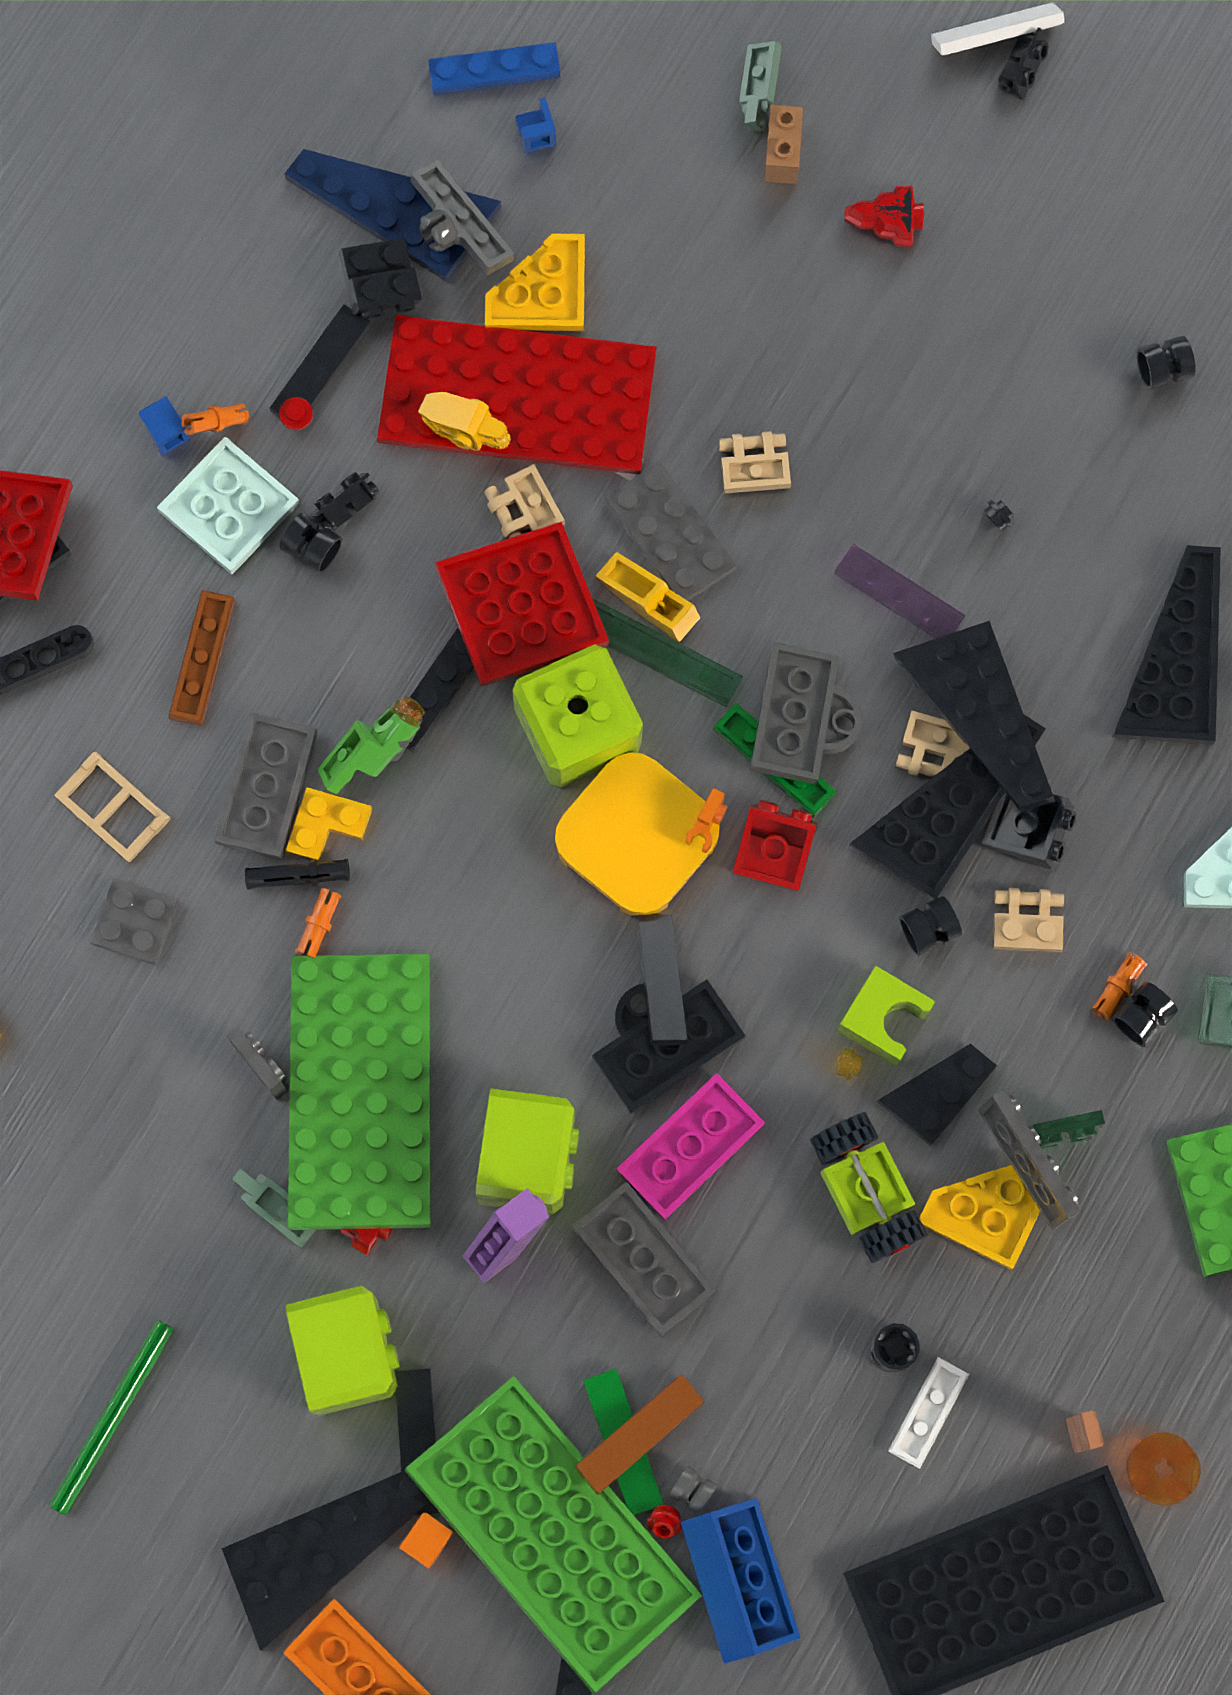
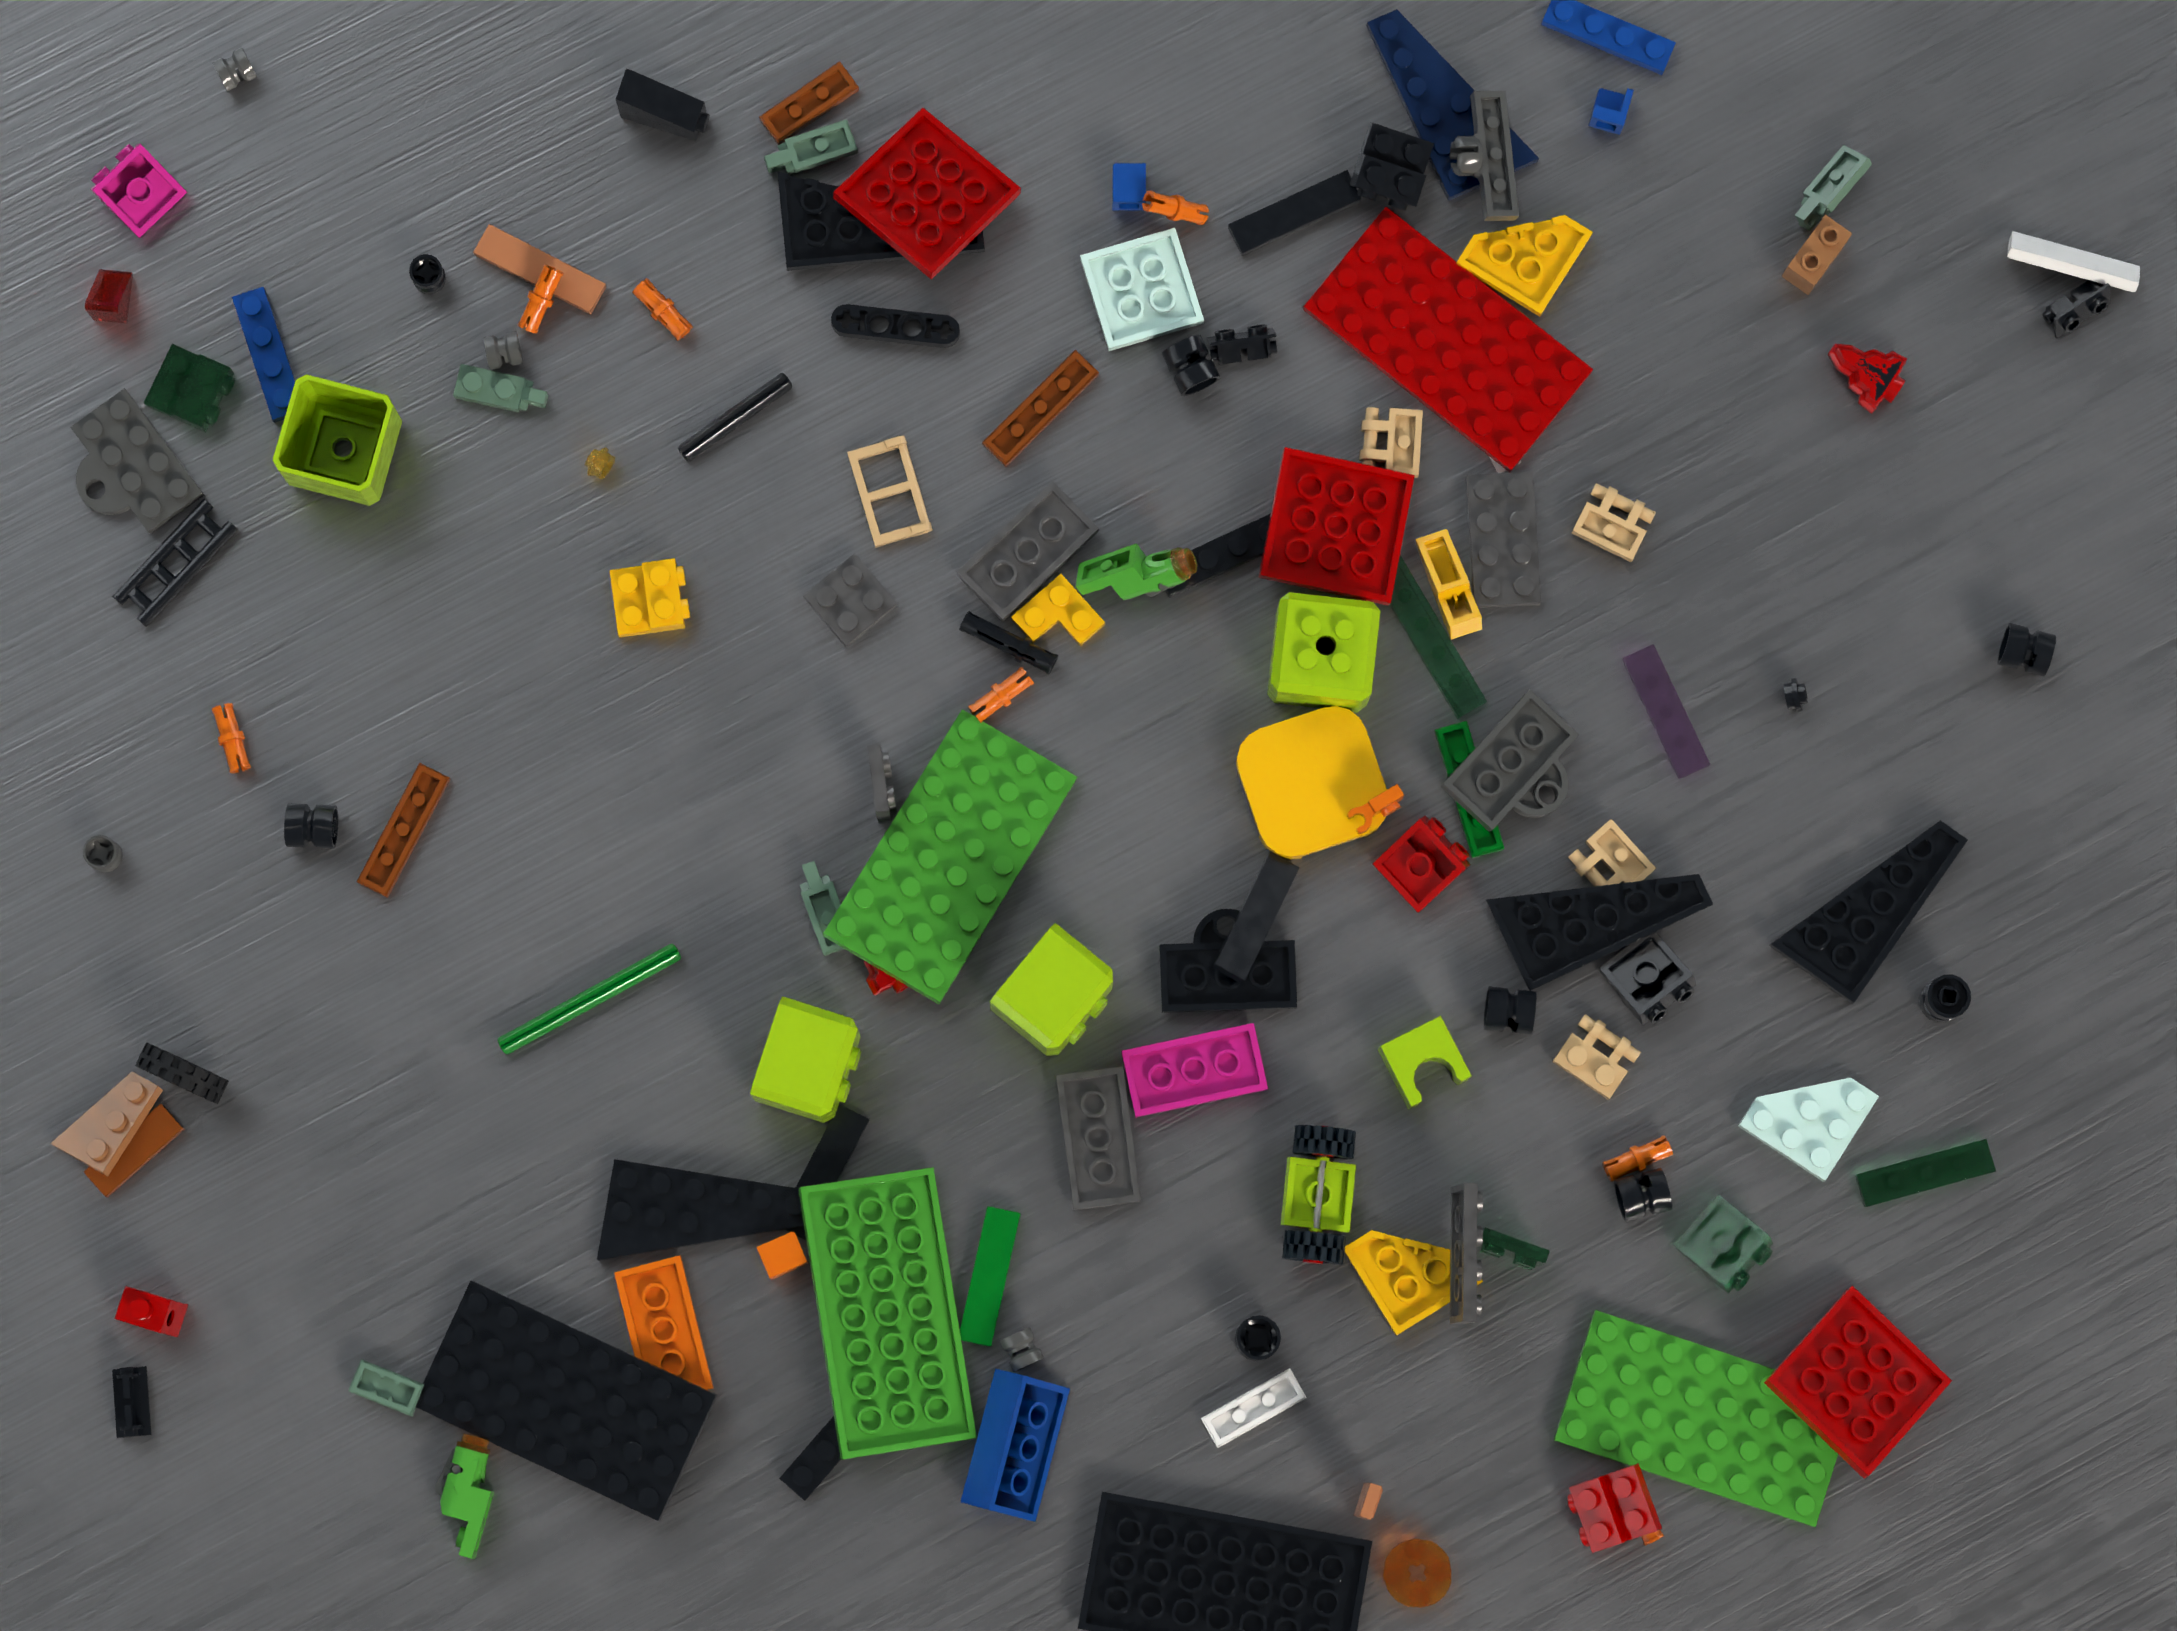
camera: 30 degrees right, 5 degrees up
red plate [279,397,313,430] -> none
yellow hinge [418,392,511,451] -> none
medium lavender brick [463,1188,550,1283] -> none
dark orange tile [574,1374,705,1495] -> none
red plate [647,1505,682,1539] -> none
clear yellow plate [836,1047,863,1081] -> none
black wing [877,1044,997,1146] -> none
black wing [893,620,1054,812] -> none

